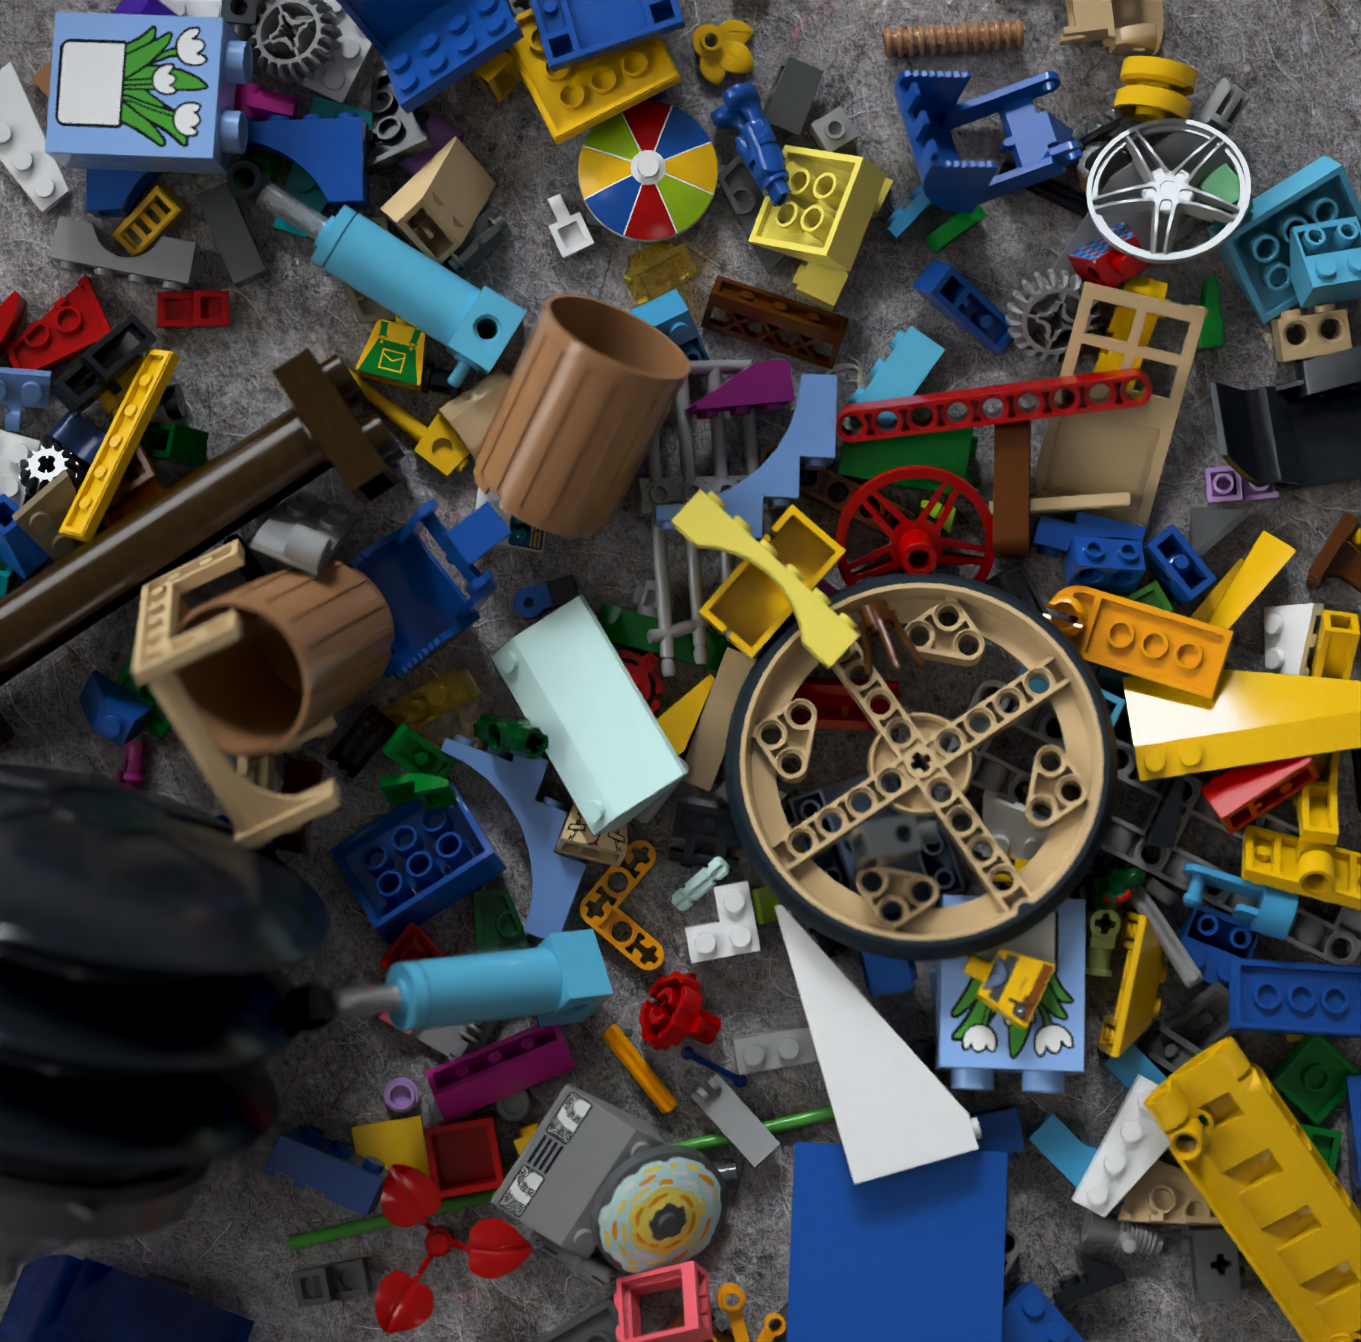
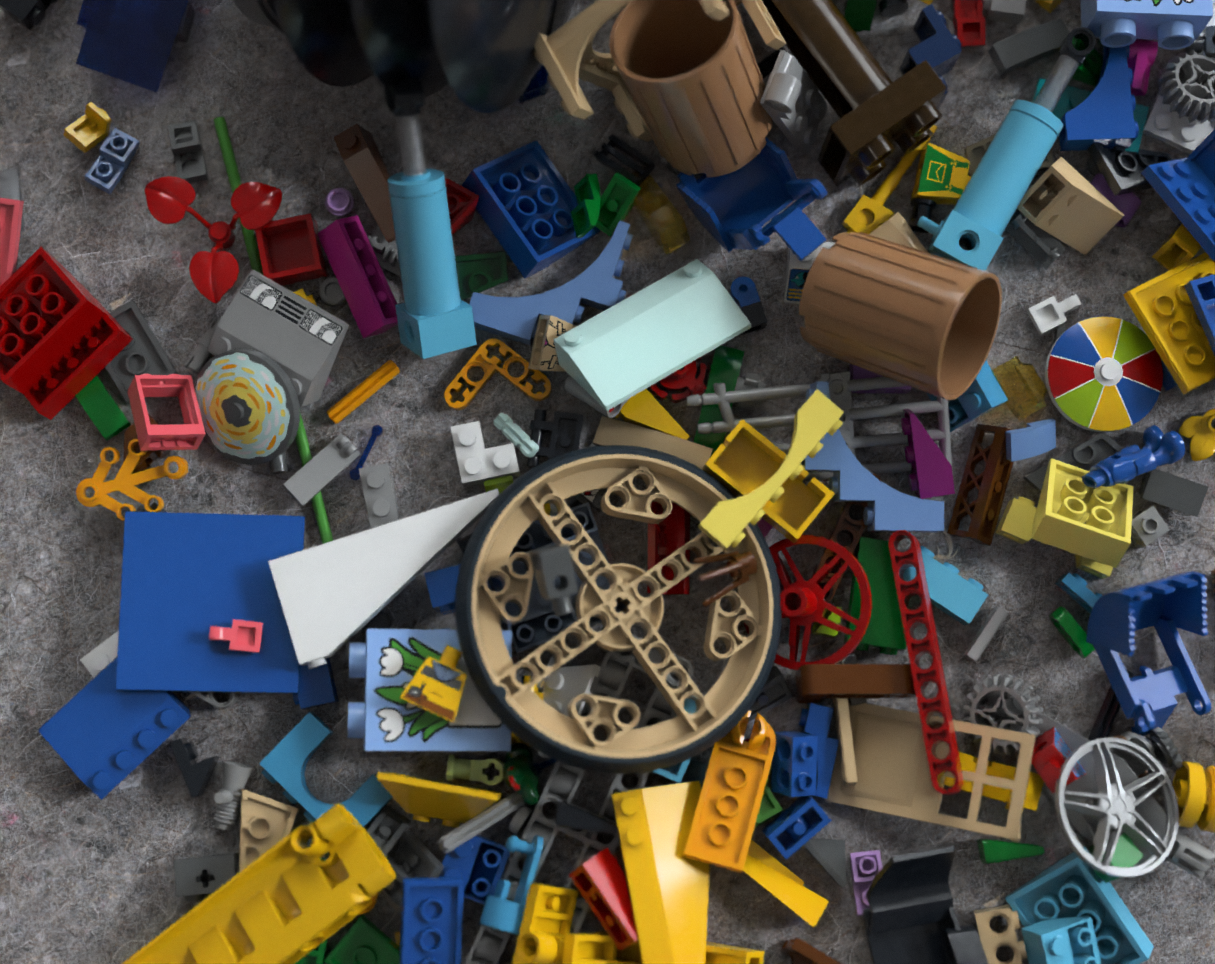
camera: 85 degrees right, 5 degrees down
blue wedge [262,1124,388,1216] -> none
reddish brown bracket [272,758,324,855] -> none
yellow tile [351,1115,431,1178] -> none
dark green piece [473,713,549,759] -> none
red piece [639,971,721,1051] -> none
blue slope [912,259,1013,356] -> none
white wing [1071,1074,1170,1218] -> none
white wing [1264,603,1324,676] -> none
none -> coral plate [209,619,263,653]
none -> reddish brown slope [333,123,396,243]
none -> dark blue bracket [899,4,962,110]
none -> light grey tile [962,607,1008,662]
none -> medium blue slope [1005,419,1056,462]

